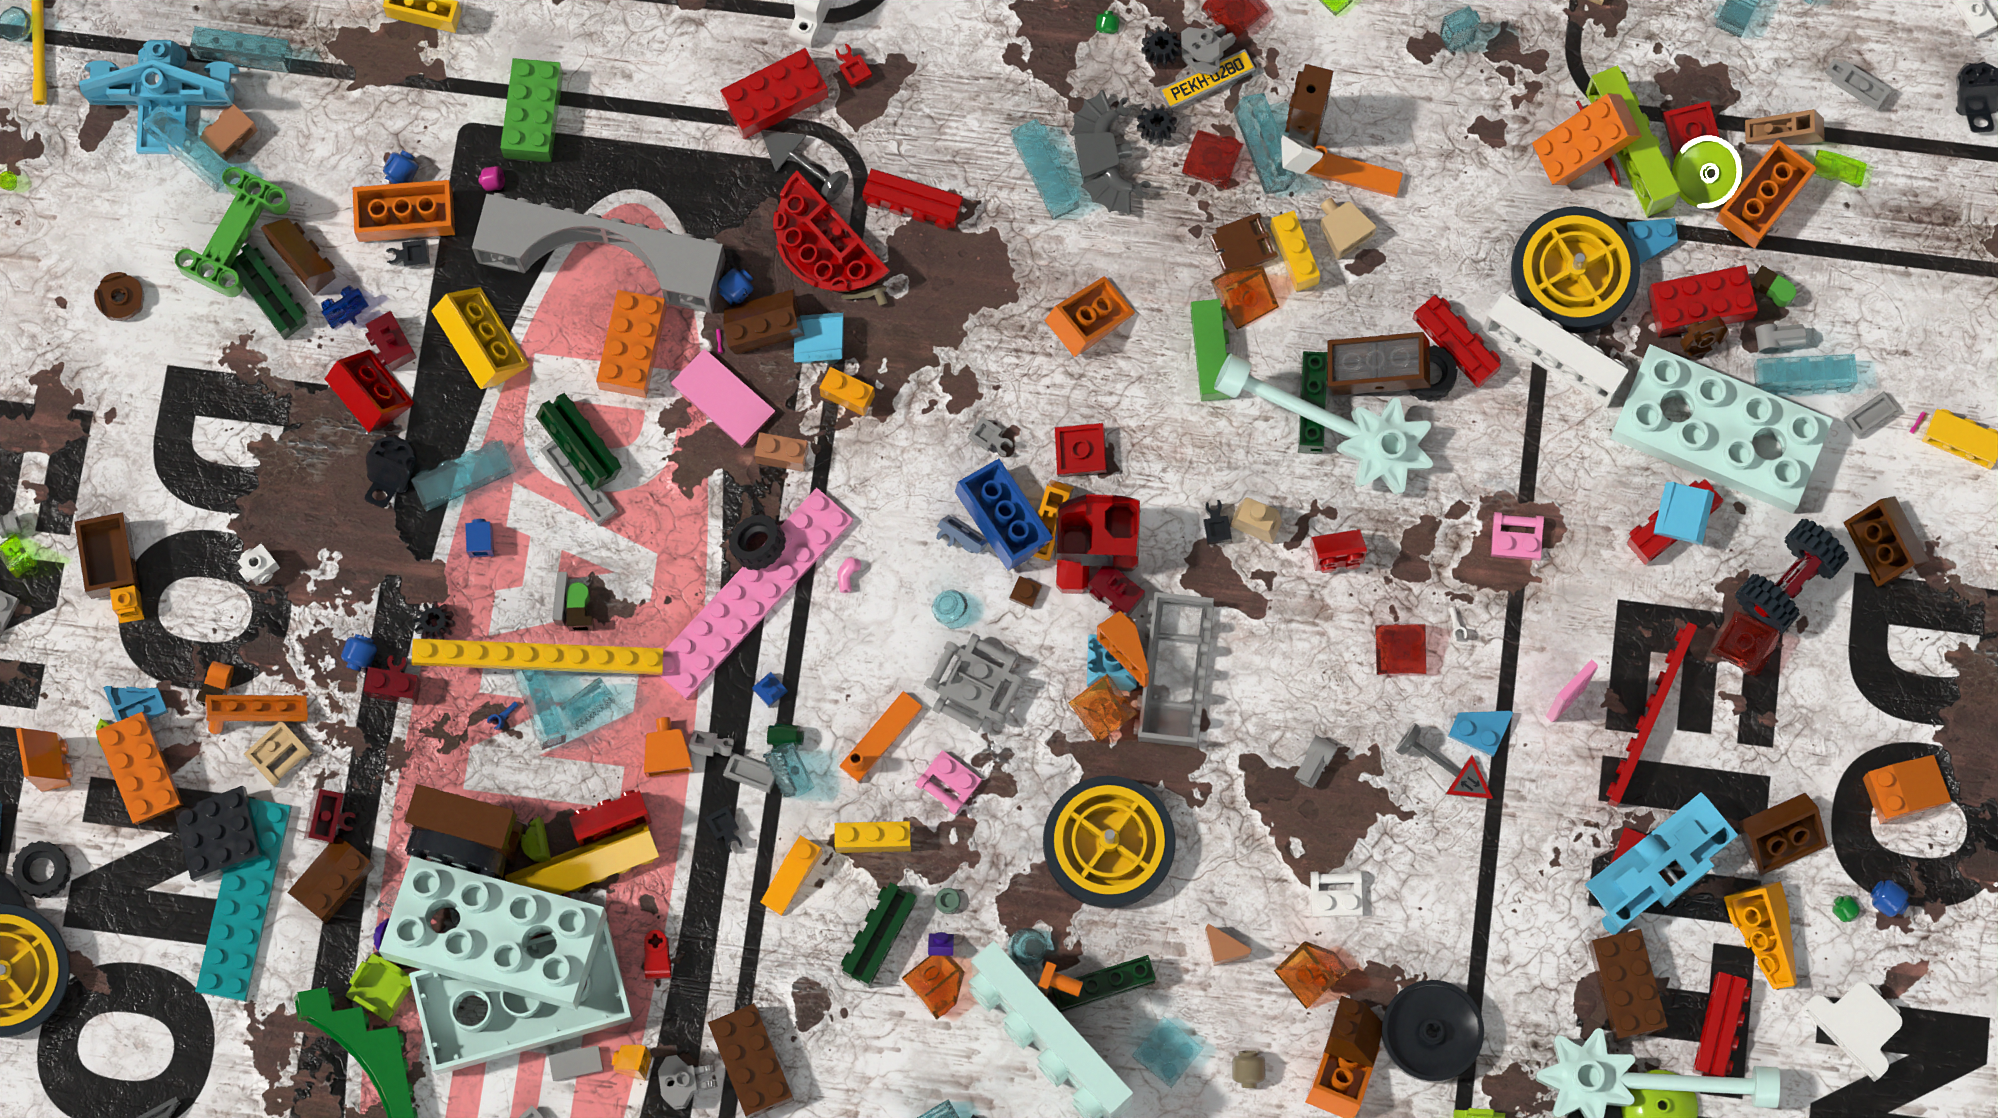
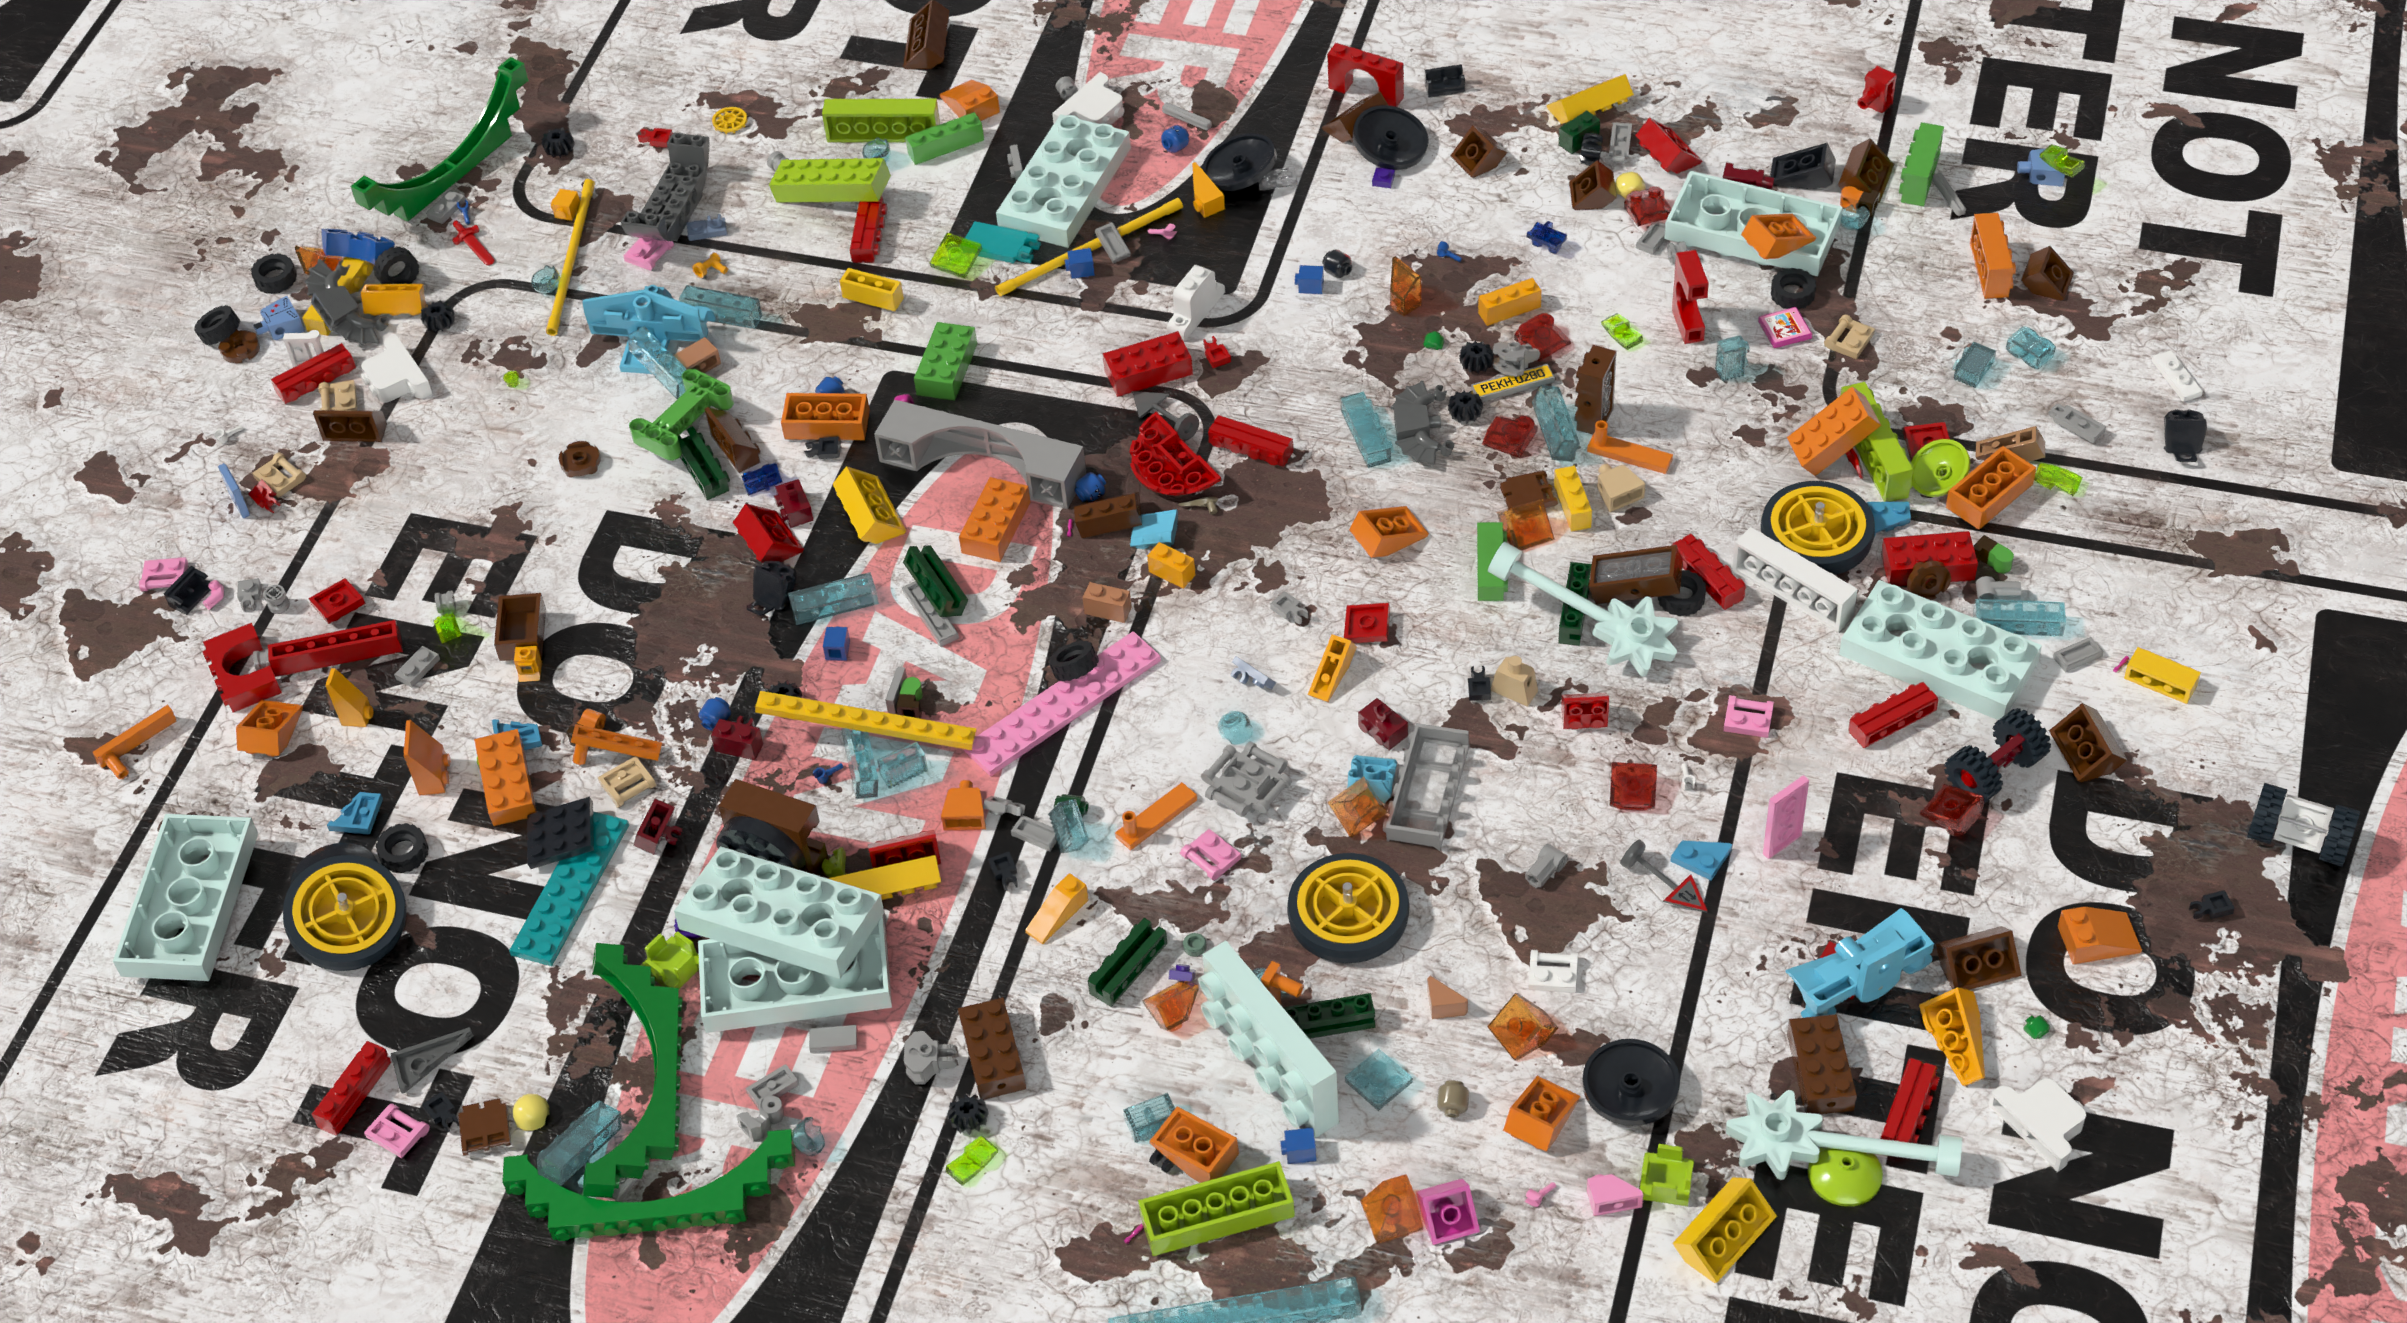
camera: 10 degrees right, 25 degrees down
white brick [237,544,280,586] -> none
reddish brown slope [287,835,375,924] -> none
light orange slope [611,1045,653,1081] -> none
red piece [644,930,672,980] -> none
bright pink tile [671,348,776,448] -> none
blue tile [752,672,787,708] -> none
yellow brick [834,821,911,853] -> none
bright pink arm [837,557,861,593] -> none
blue slope [955,458,1053,571] -> none
reddish brown plate [1009,576,1042,609] -> none
red piece [1055,494,1140,594] -> none
orange slope [1097,611,1149,688] -> none
white slope [1281,135,1323,174] -> none
reddish brown slope [1324,996,1382,1068] -> none
red plate [1606,622,1697,808] -> none
medium azure slope [1654,482,1714,545] -> none
blue head [1870,880,1910,917] -> none

